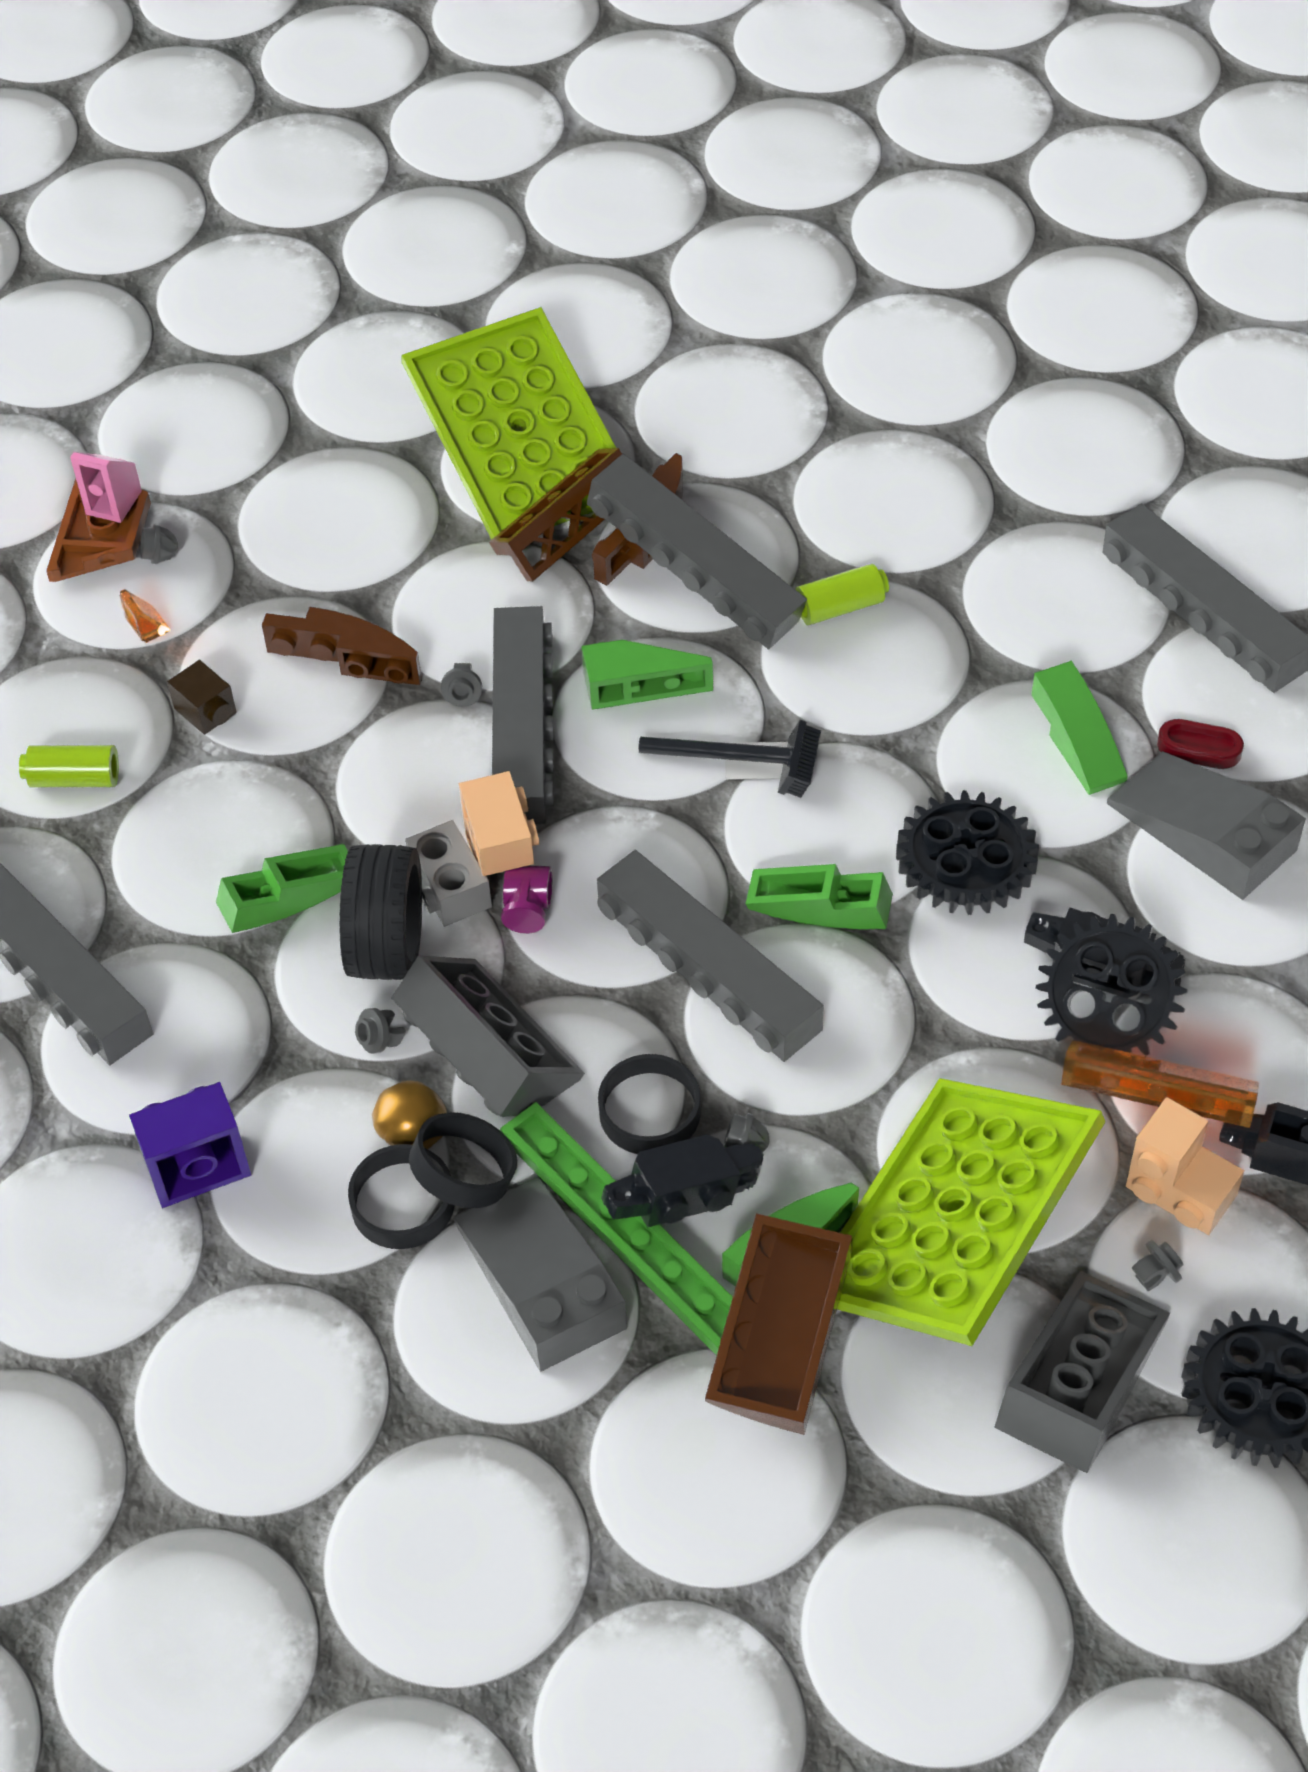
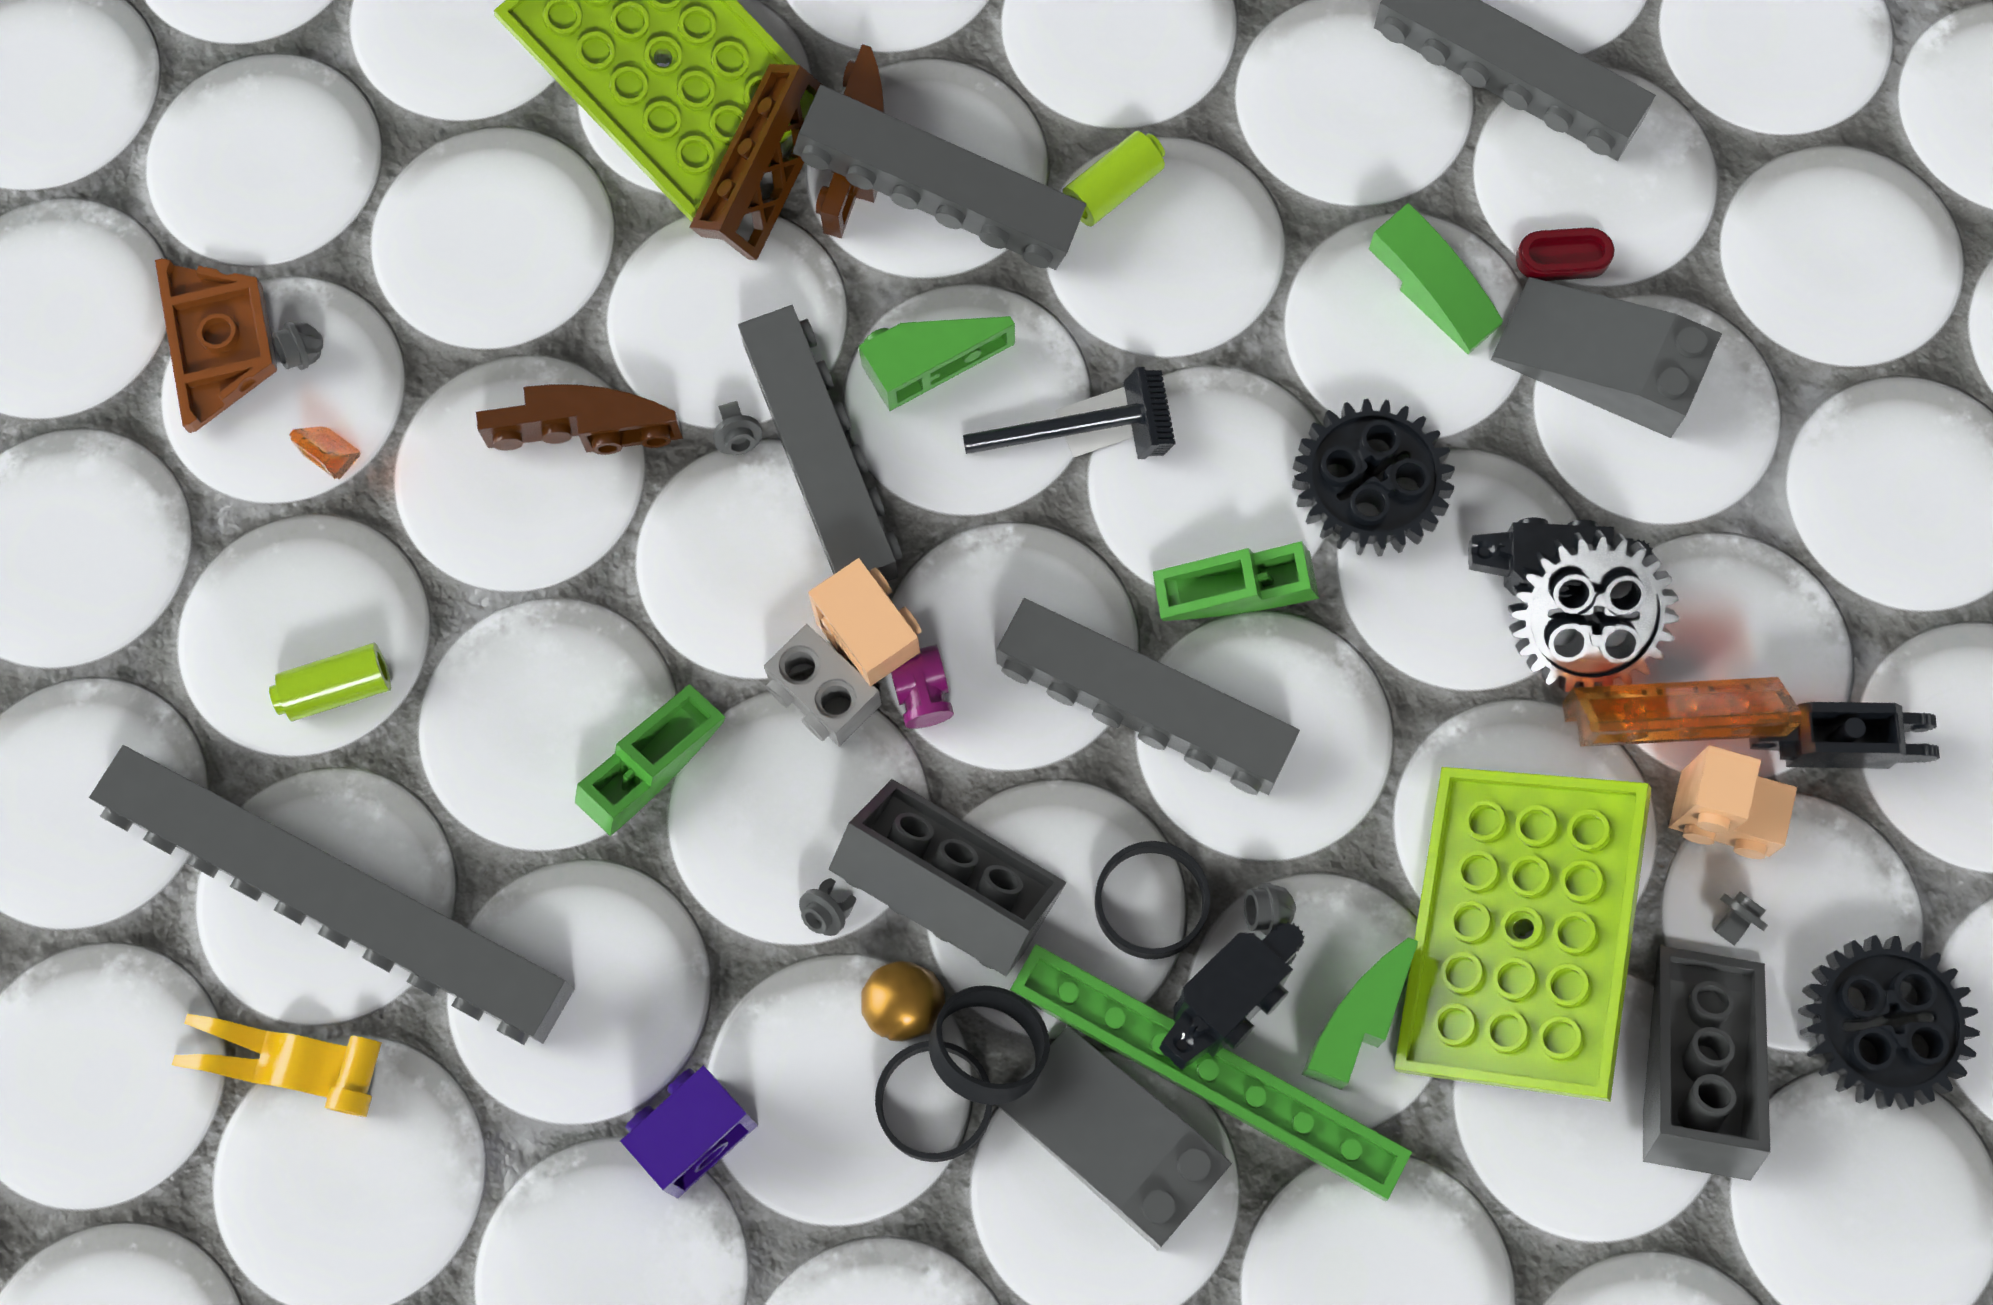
camera: 20 degrees left, 20 degrees up
bright pink slope [70,452,142,523] -> none
dark brown brick [167,659,237,735] -> none
black tyre [339,844,422,980] -> none
reddish brown slope [705,1213,852,1435] -> none

